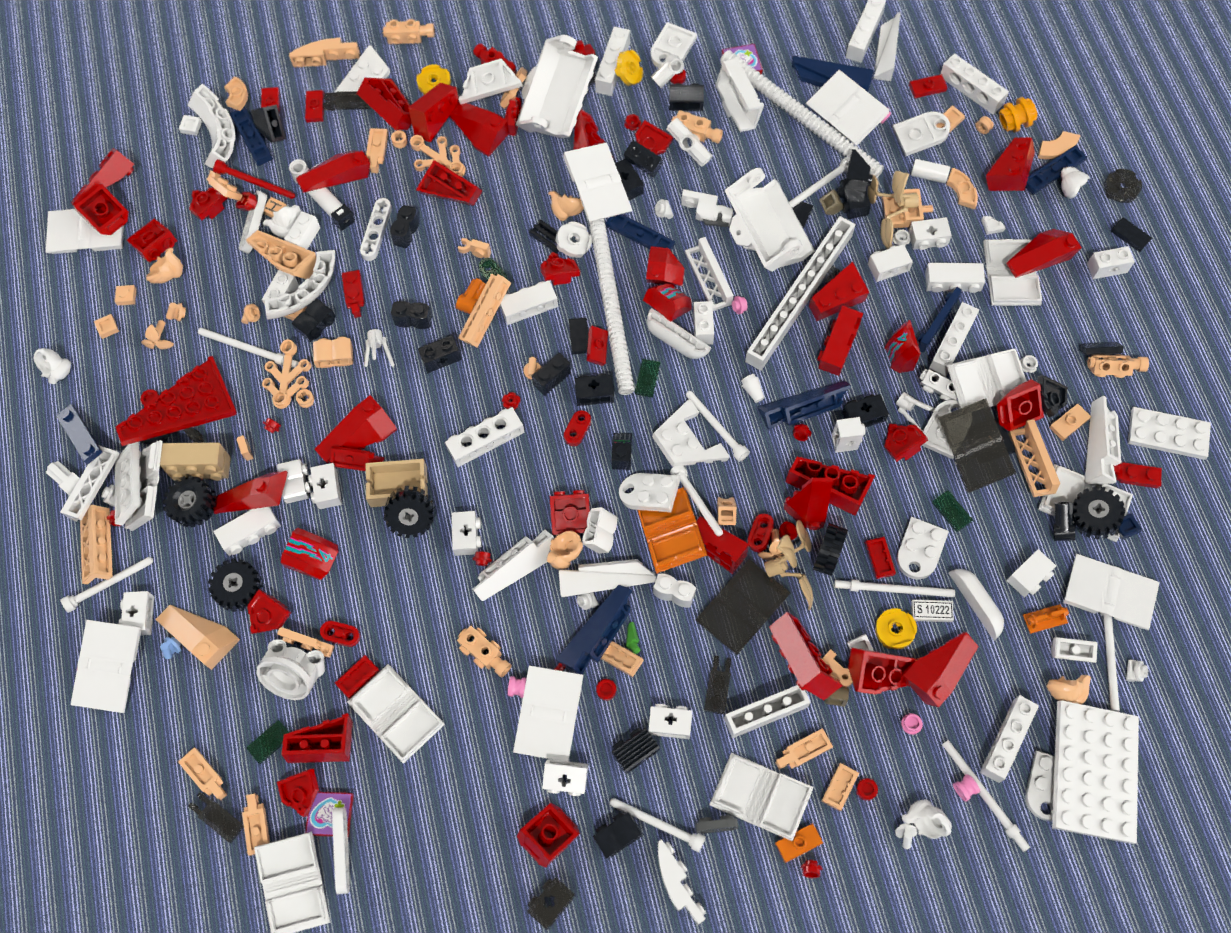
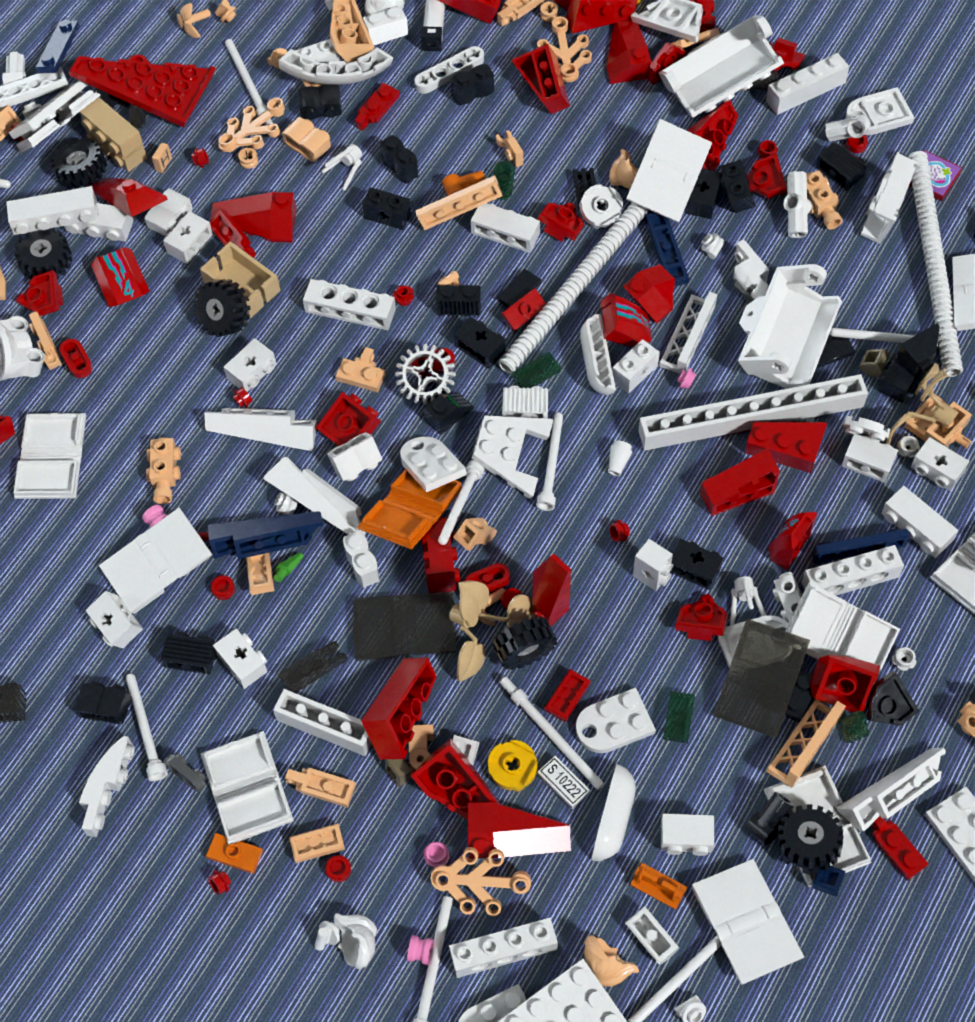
camera: 45 degrees right, 5 degrees down
red plate [335,655,380,698] -> none
red slope [517,803,580,868] -> none
light nougat hair [547,531,583,570] -> none
yellow plate [615,50,643,86] -> none
dark blue wedge [757,381,851,430] -> none
red wedge [785,456,875,516] -> none
light nougat plate [1049,404,1091,441] -> none
none -> white brick [6,186,99,235]
none -> light nougat hinge [336,347,386,393]
none -> white gear [395,344,456,405]
none -> light nougat plant [431,847,531,916]
none -> white brick [502,386,548,418]
none -> clear green tile [840,711,869,743]
none -> white plate [843,416,891,443]

